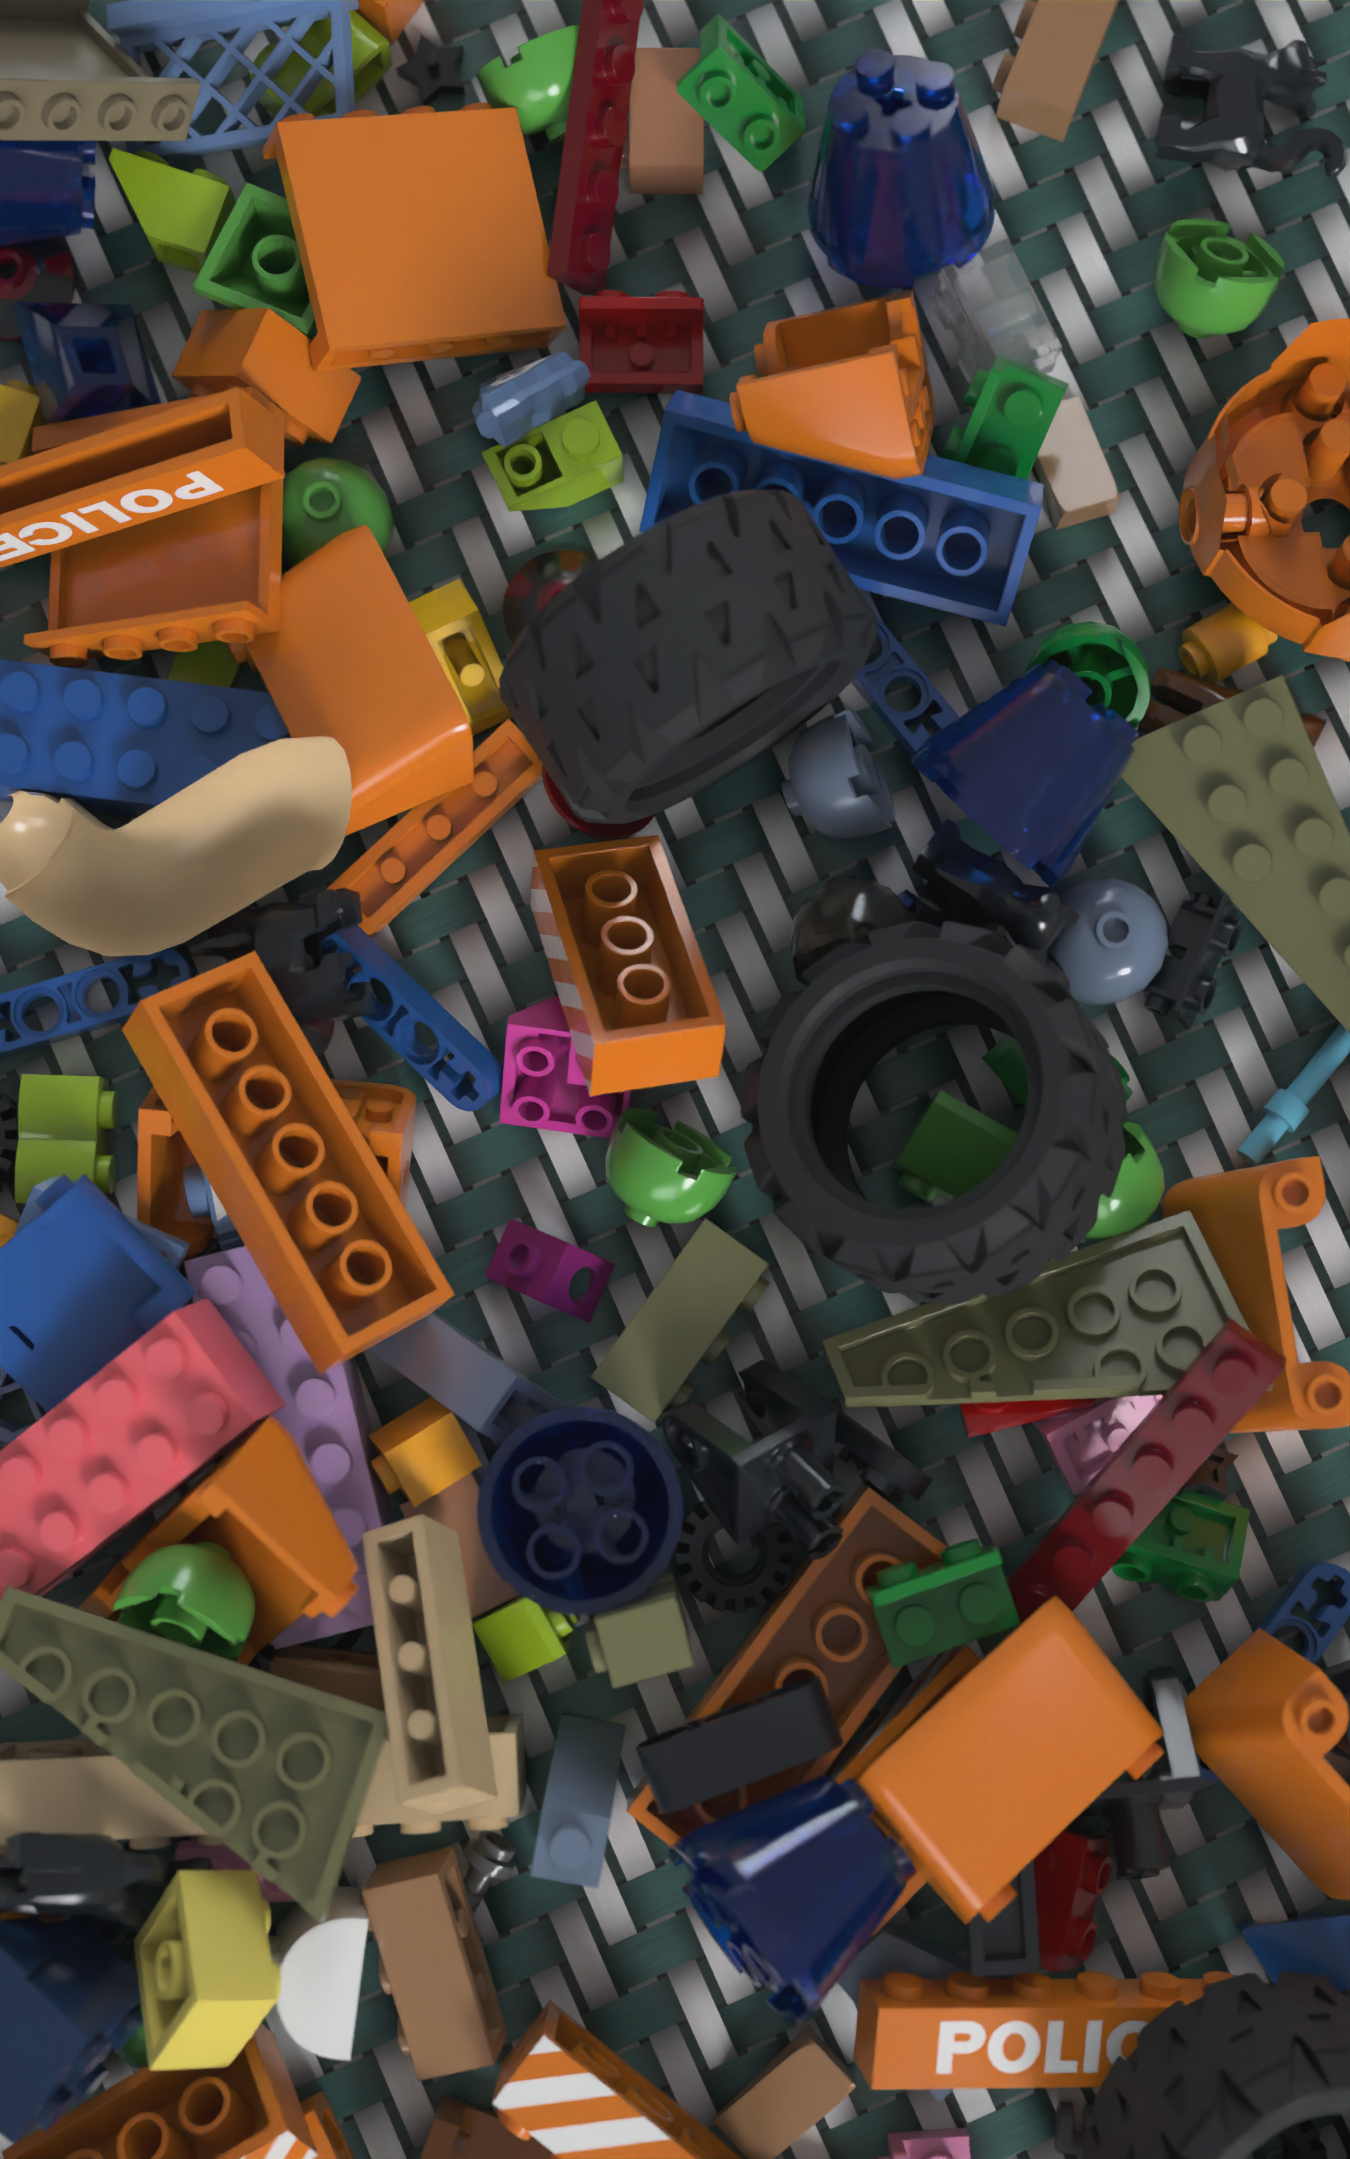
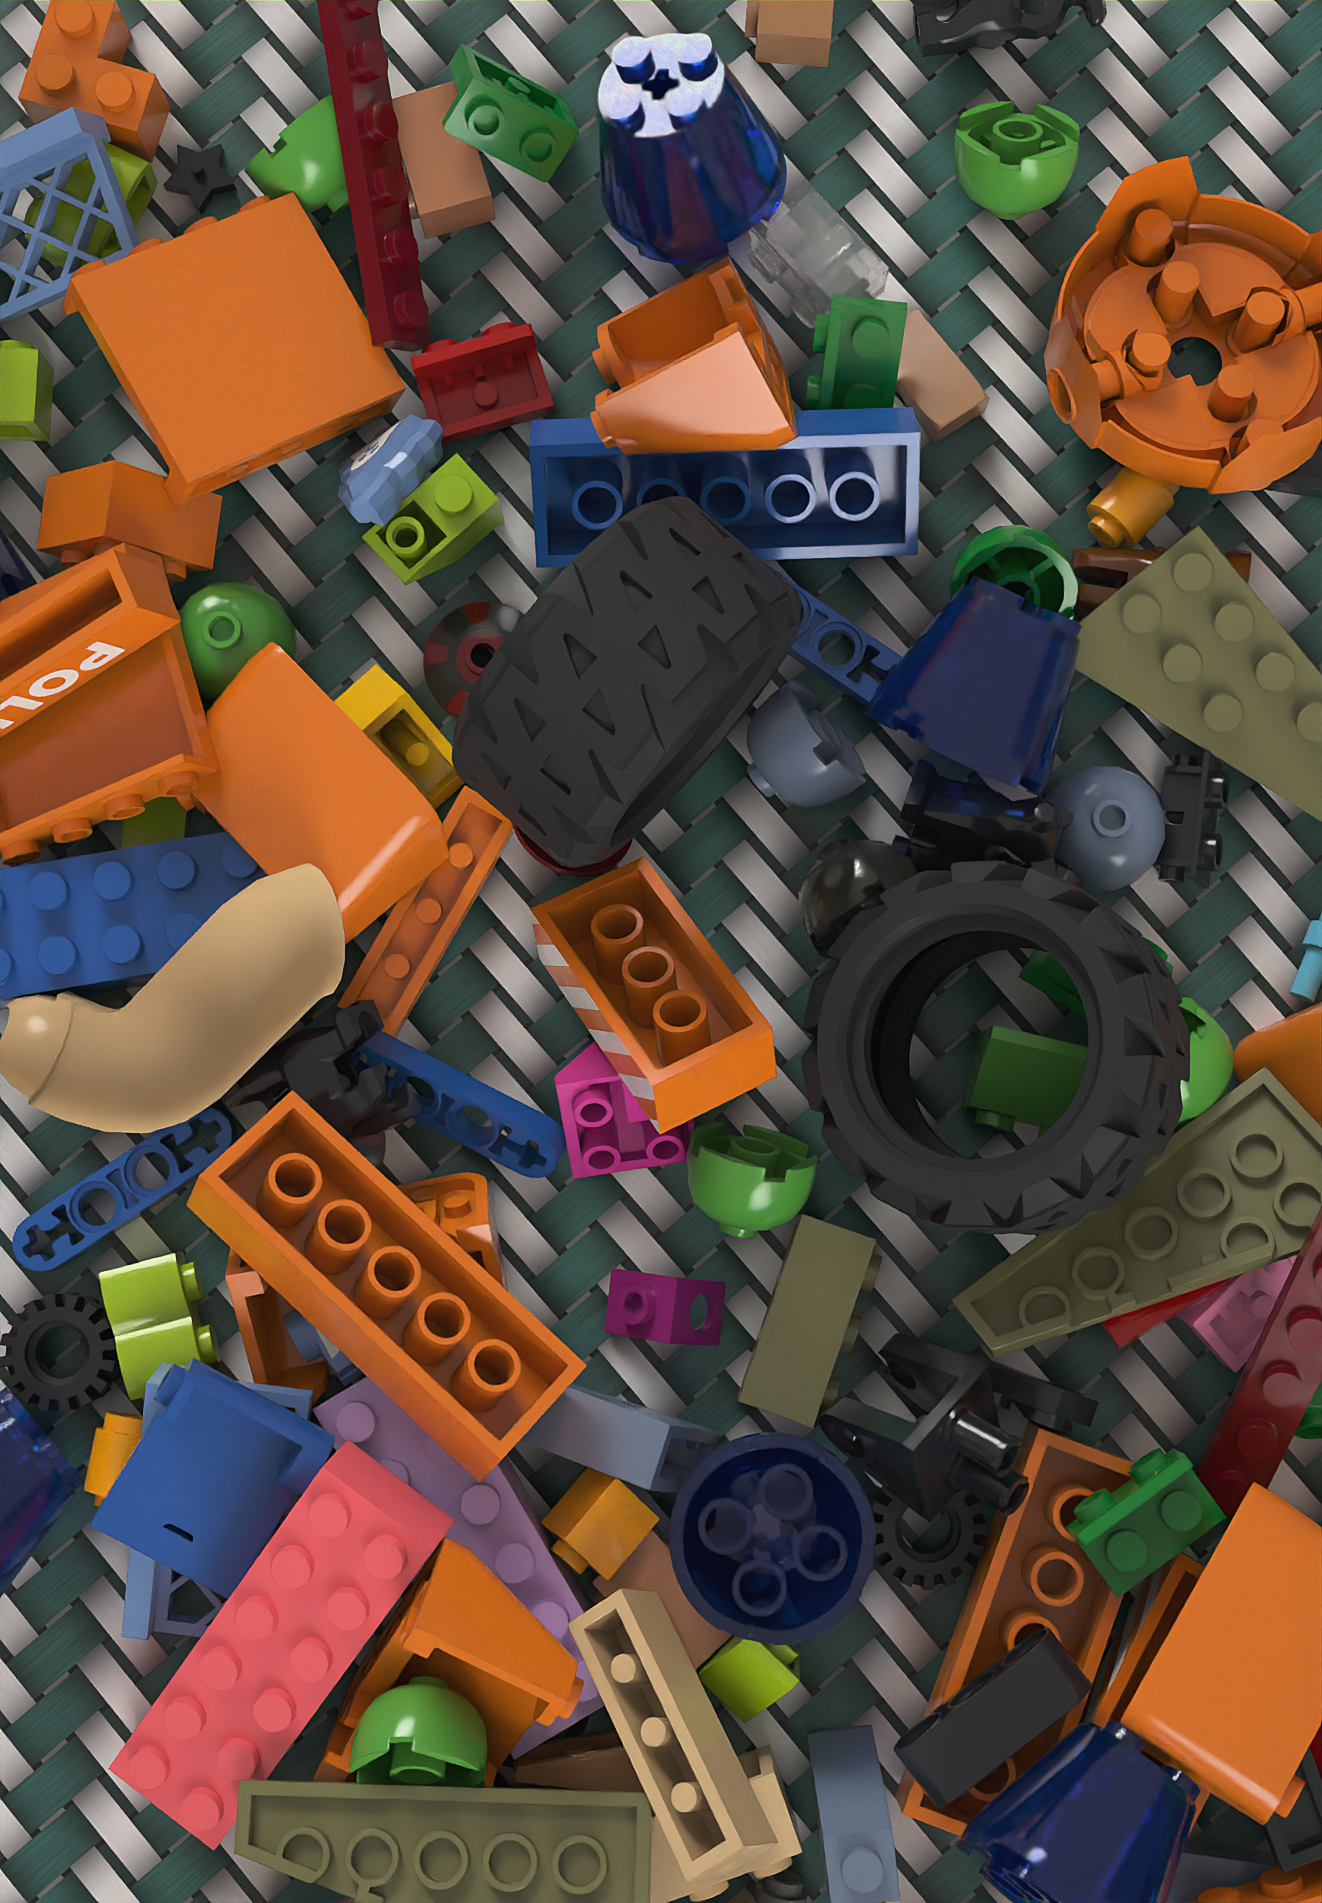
camera: 10 degrees left, 0 degrees up
bright green slope [192,183,318,339] -> none
olive brick [586,1572,694,1688] -> none

